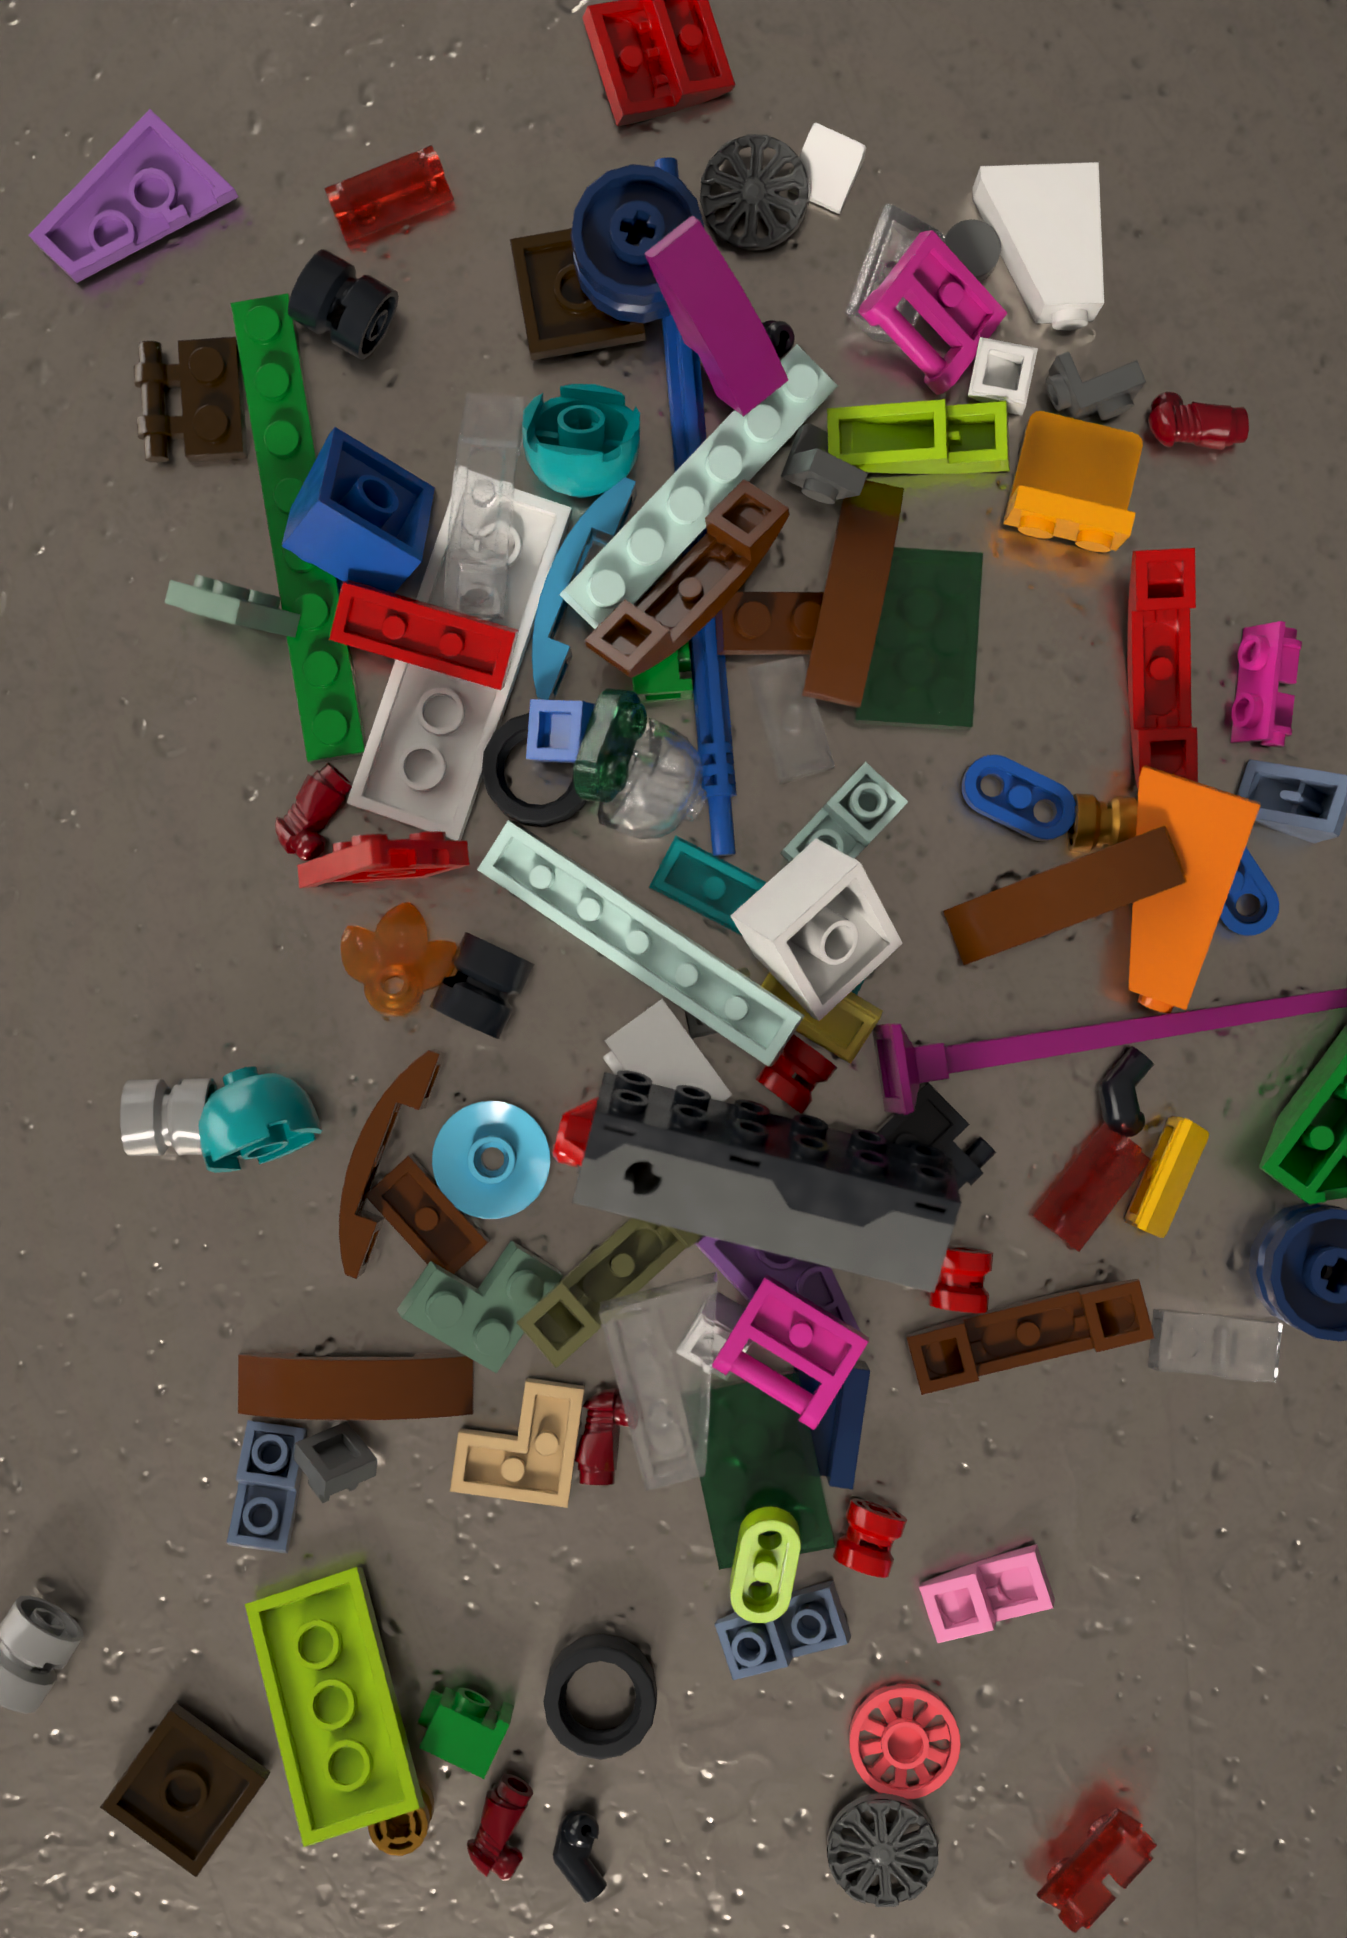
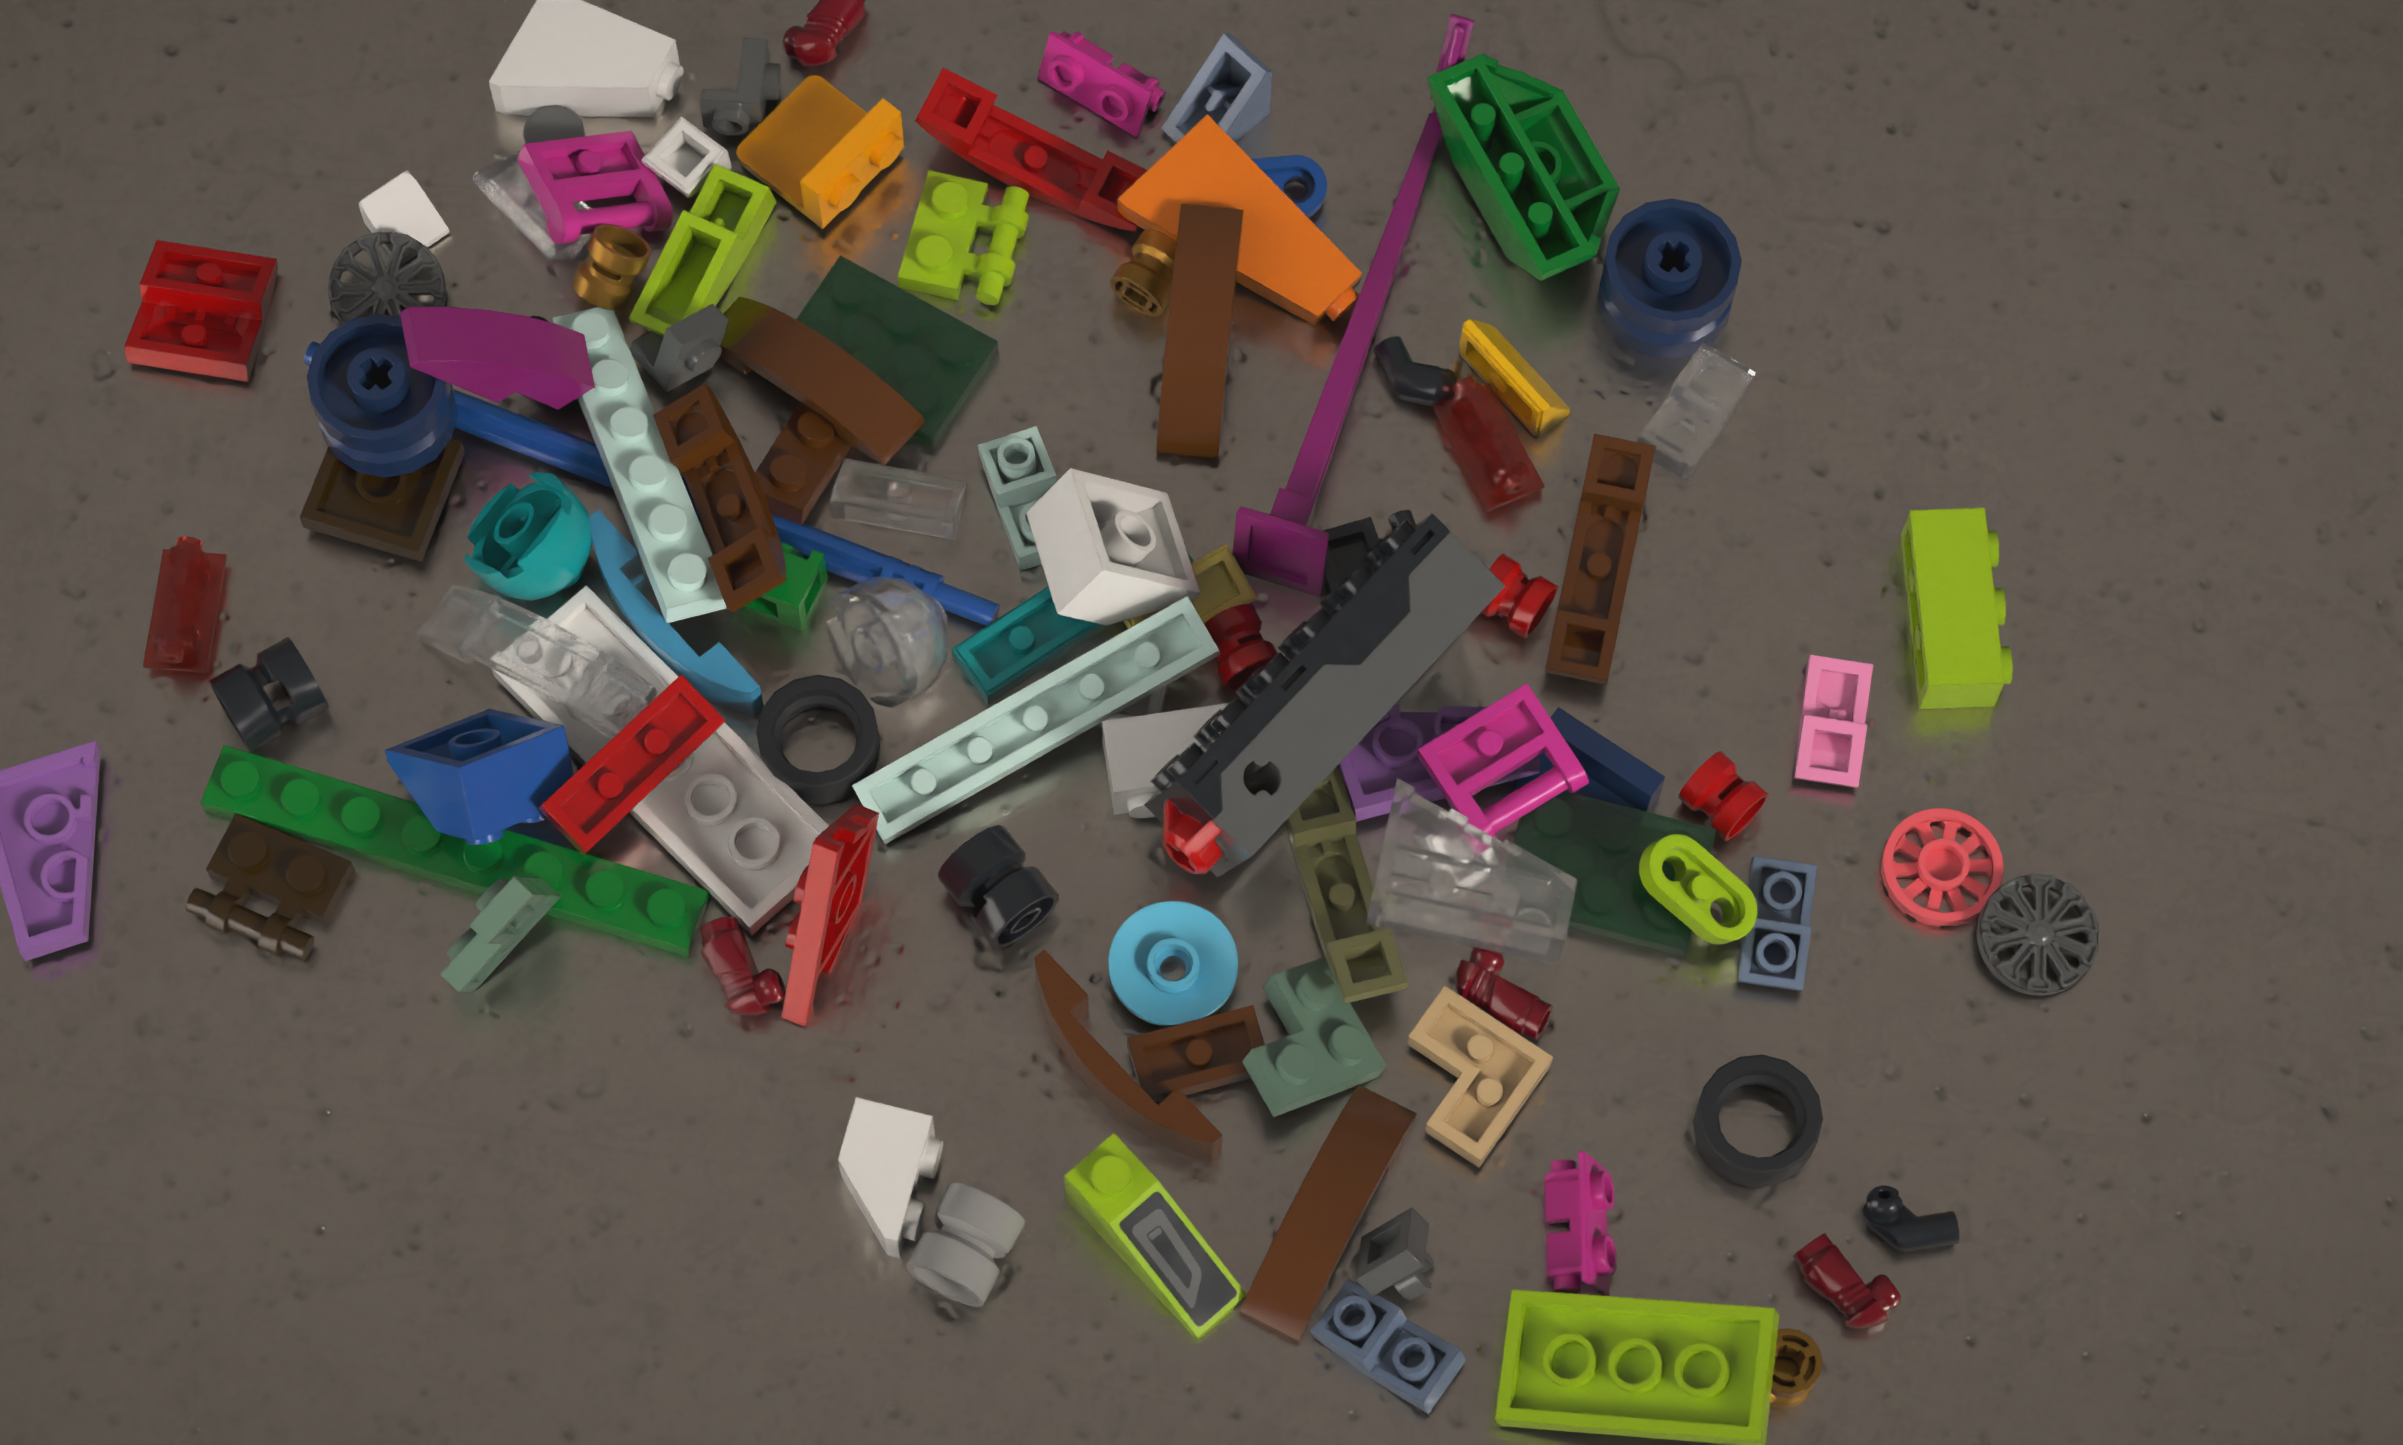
camera: 65 degrees left, 20 degrees down
teal cylinder [198,1066,323,1173] -> none
clear orange plate [340,902,457,1017] -> none
green brick [416,1687,514,1779] -> none
panel [526,699,617,768] -> none
clear green plate [573,688,647,803] -> none
blue plate [962,755,1076,841] -> none
clear red hinge [1036,1807,1157,1934] -> none
none -> pearl gold wheel [572,224,652,310]
none -> white slope [838,1097,943,1258]
none -> lime plate [897,170,1029,305]
none -> slope [1064,1133,1247,1341]
none -> dark pink hinge [1544,1151,1617,1296]
none -> lime brick [1900,508,2013,709]

